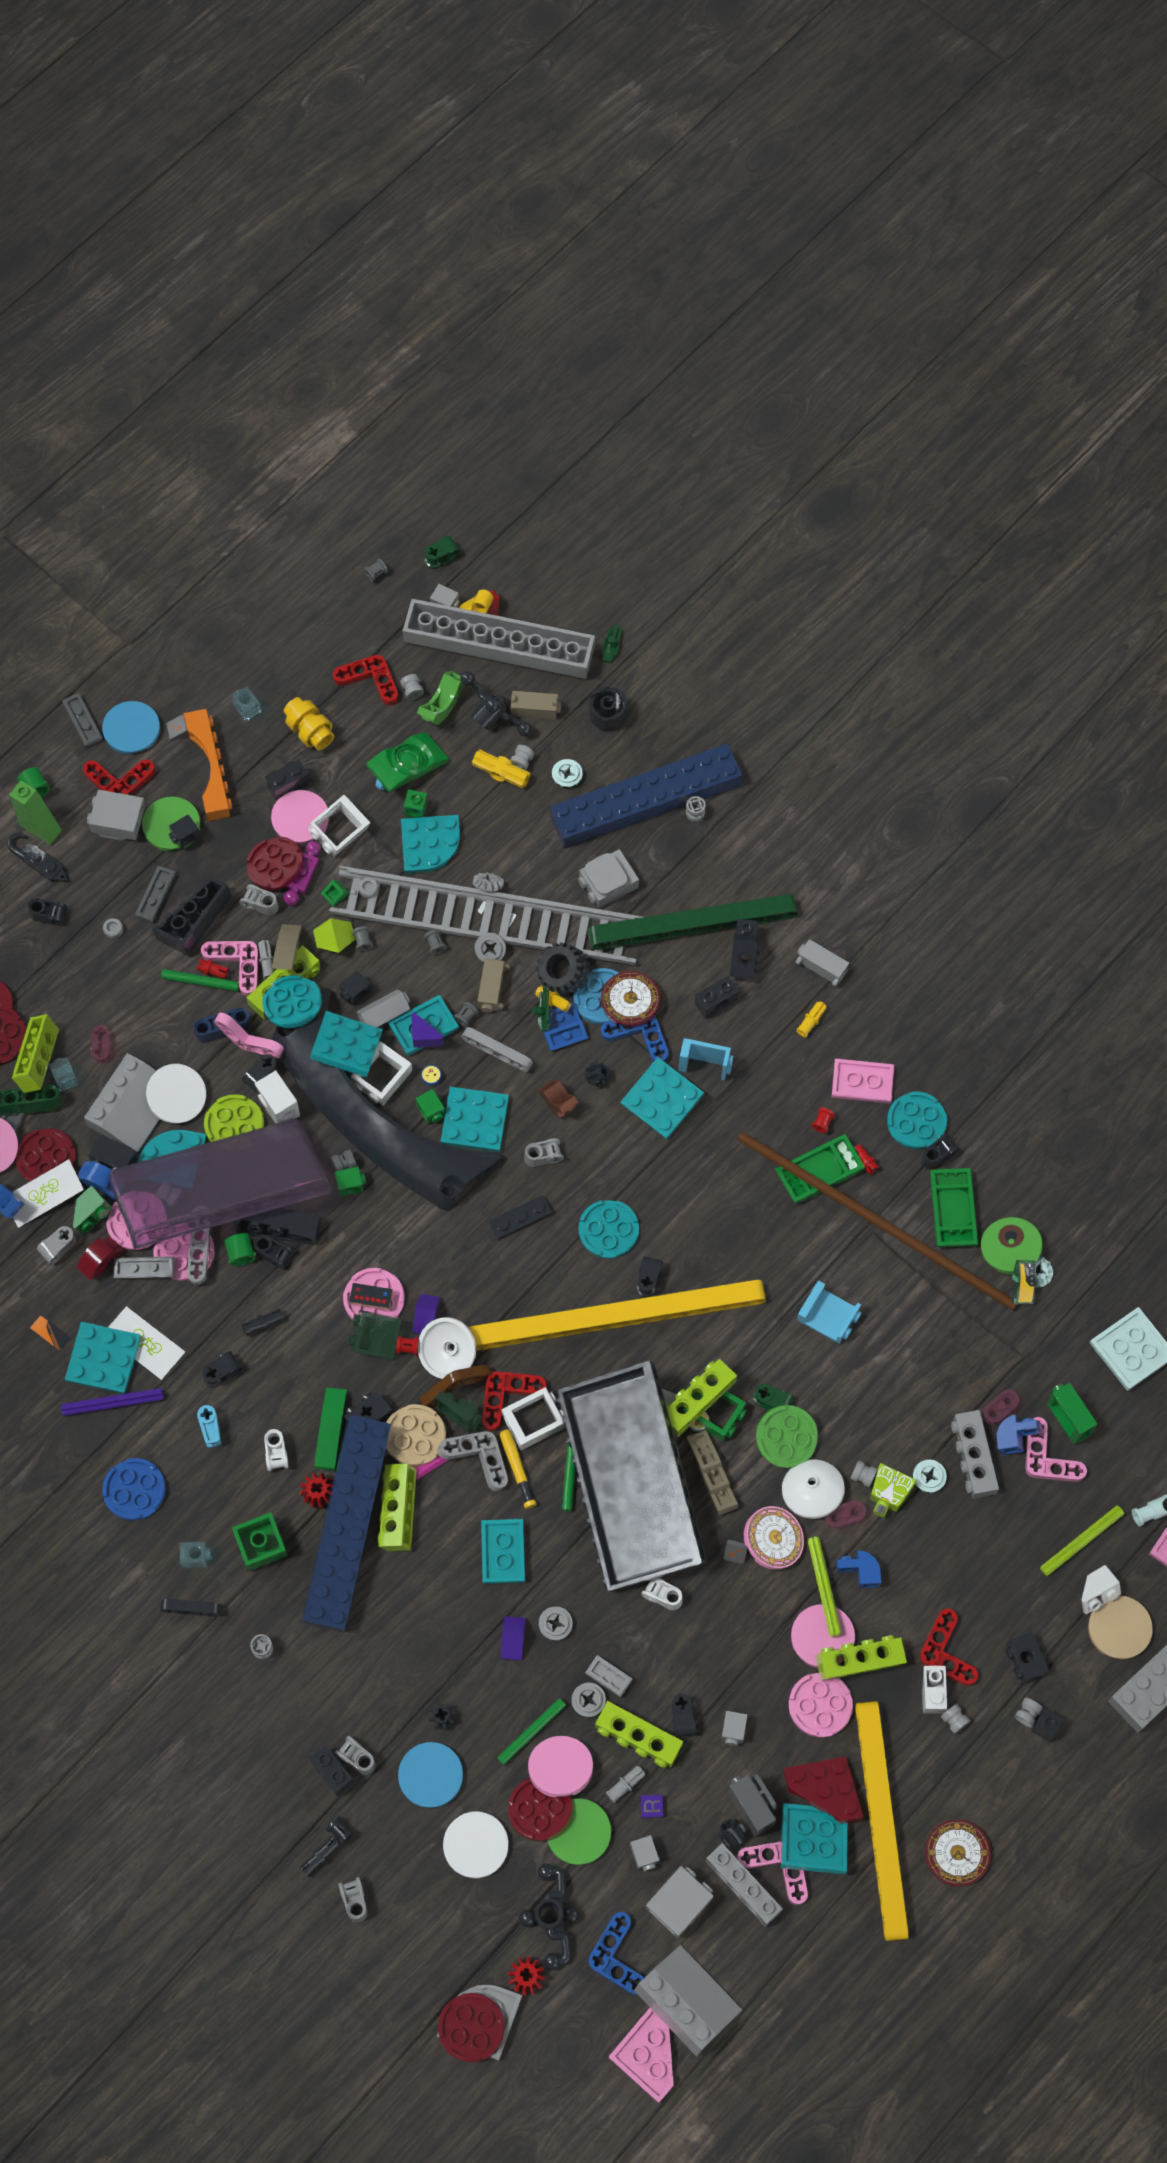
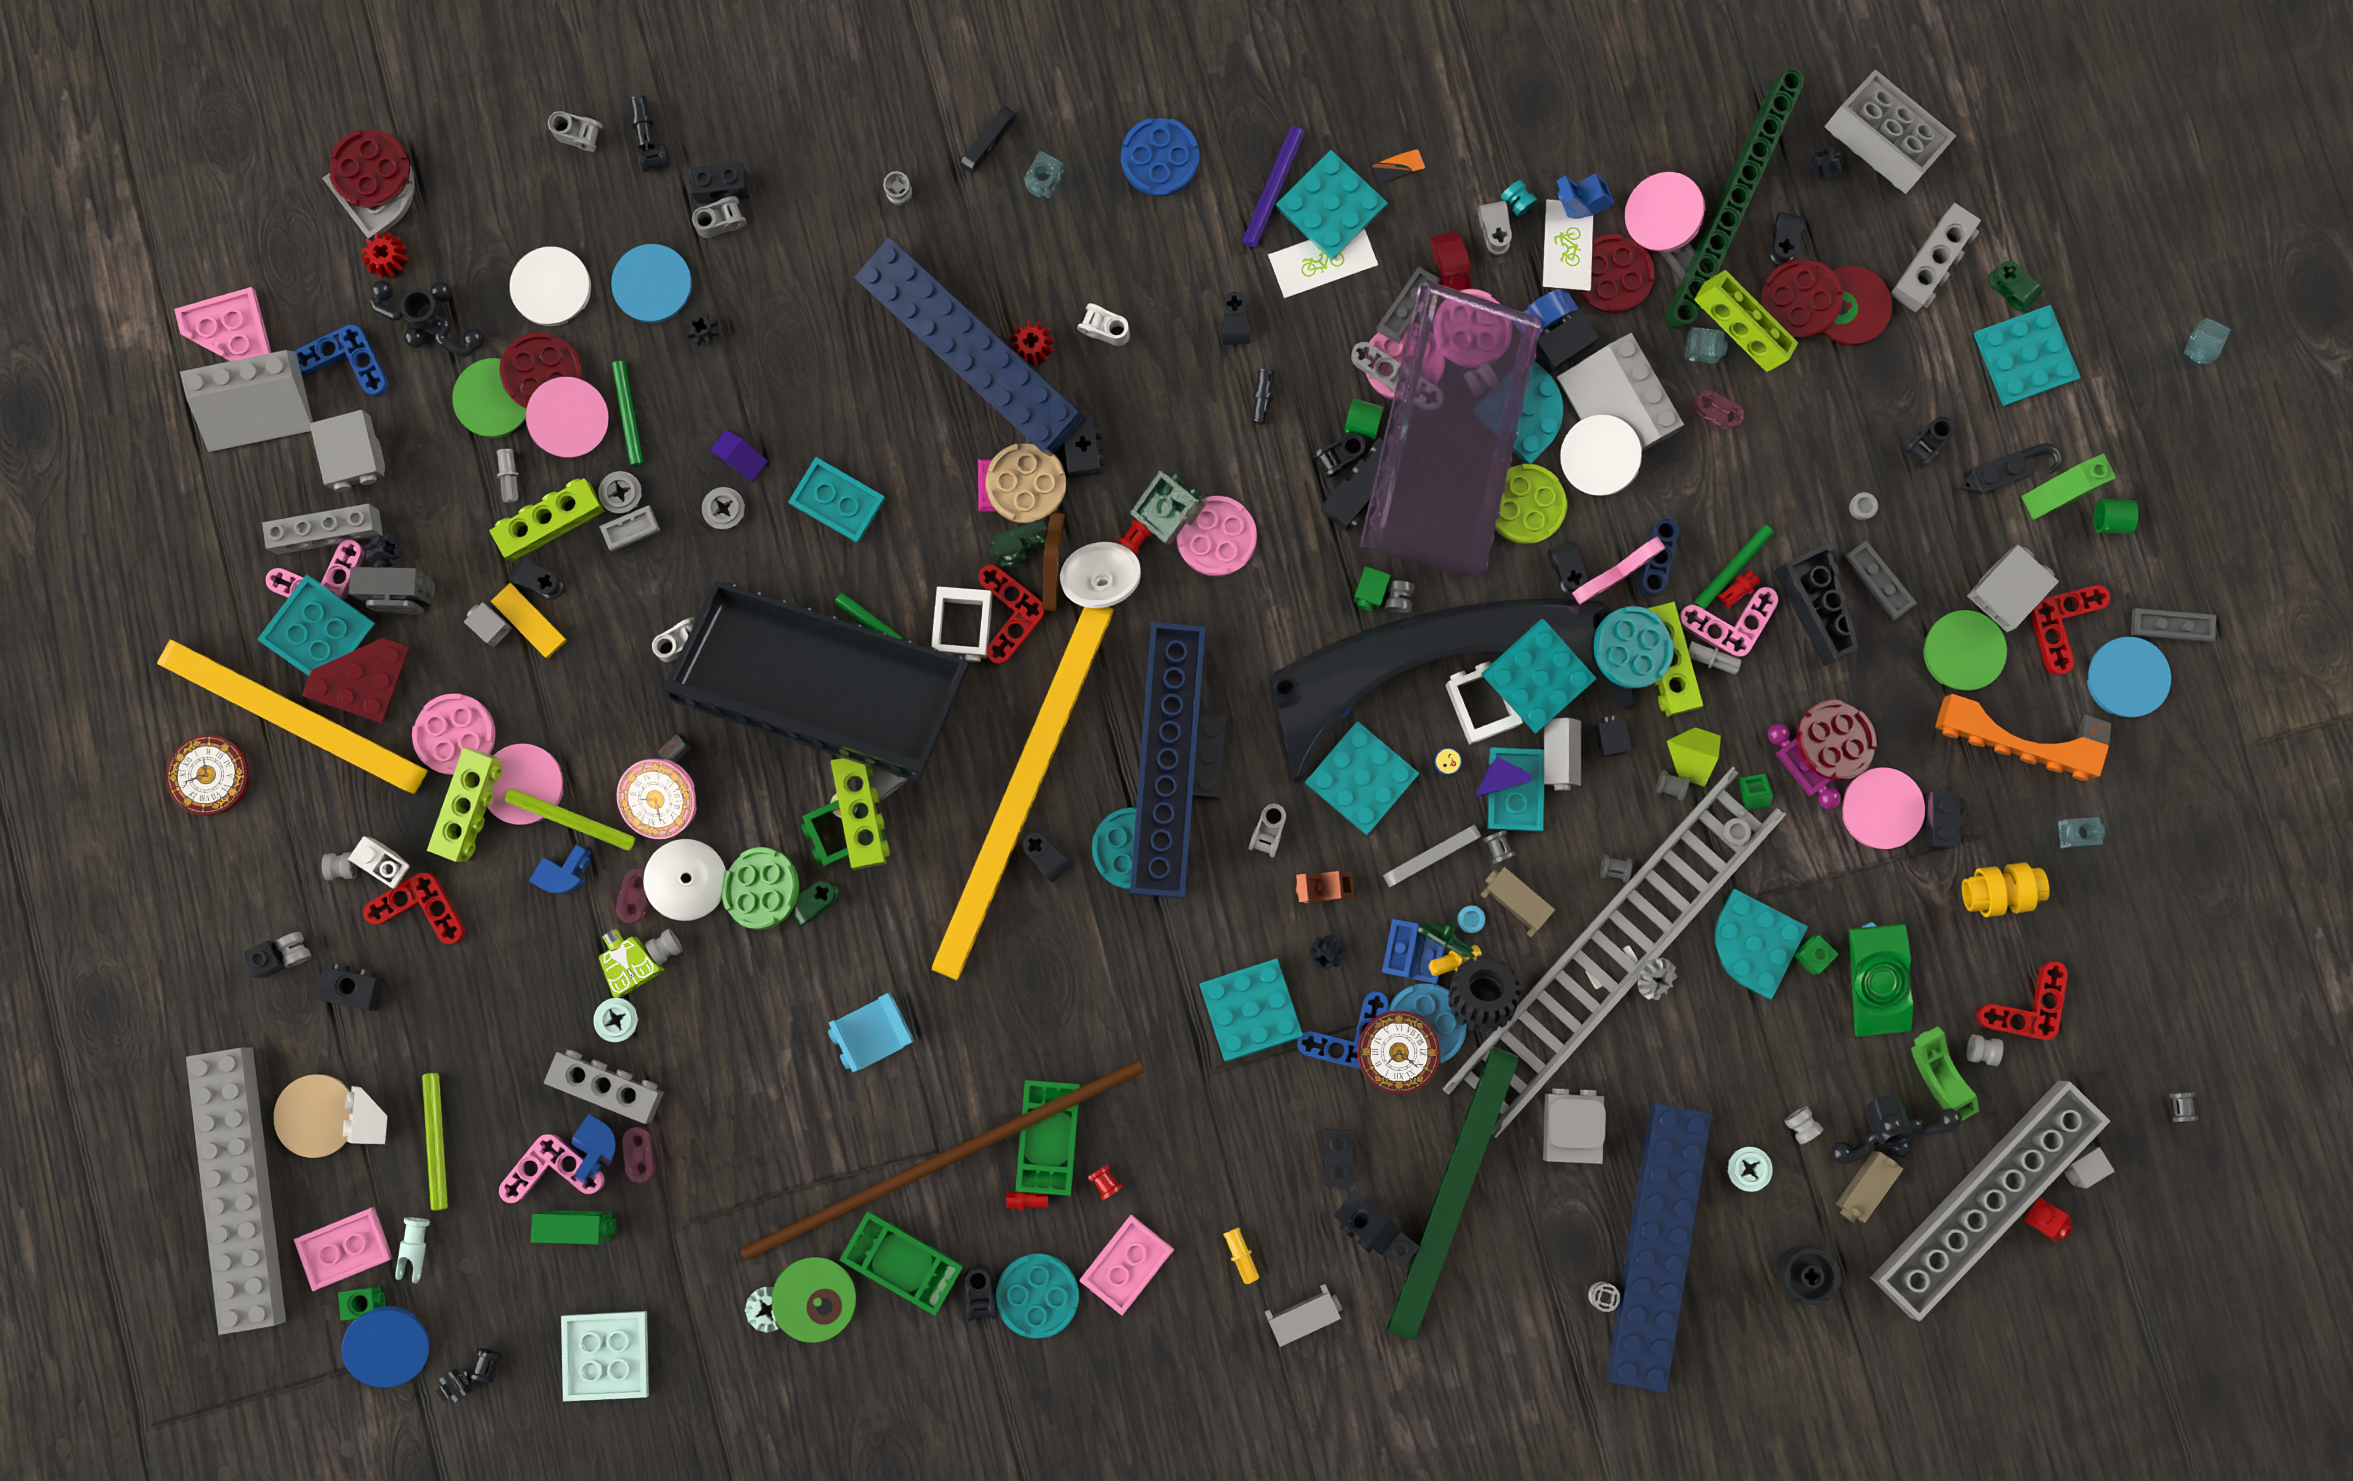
camera: 125 degrees right, 15 degrees up
slope [73,1186,113,1236] -> none
black brick [168,814,200,848] -> none
medium azure piece [197,1405,221,1448] -> none
green brick [232,1512,287,1572] -> none
light grey piece [239,884,279,916] -> none
white piece [255,1071,300,1129] -> none
dark tan slope [272,924,302,970] -> none
white window [308,795,370,857] -> none
green slope [314,1388,347,1471] -> none
black tile [349,1283,393,1310] -> none
lime brick [378,1463,417,1551] -> none
dark purple slope [413,1294,440,1334] -> none
green brick [415,1089,445,1124] -> none
dark green piece [425,536,461,569] -> none
light grey beam [438,1431,508,1491] -> none
yellow piece [459,590,494,614] -> none
yellow piece [472,749,530,789] -> none
light grey gear [475,932,506,962] -> none
yellow piece [500,1429,537,1509] -> none
dark green piece [601,624,622,663] -> none
light grey brick [630,1835,659,1872] -> none
dark purple tile [641,1795,663,1818] -> none
medium azure panel [678,1038,733,1081] -> none
dark tan slope [687,1430,738,1515] -> none
slope [1012,1260,1036,1304] -> none
none -> yellow tile [491,583,567,659]
none -> dark blue brick [1129,622,1206,900]
none -> medium azure tile [1457,906,1485,933]
none -> teal wheel [1500,179,1538,217]

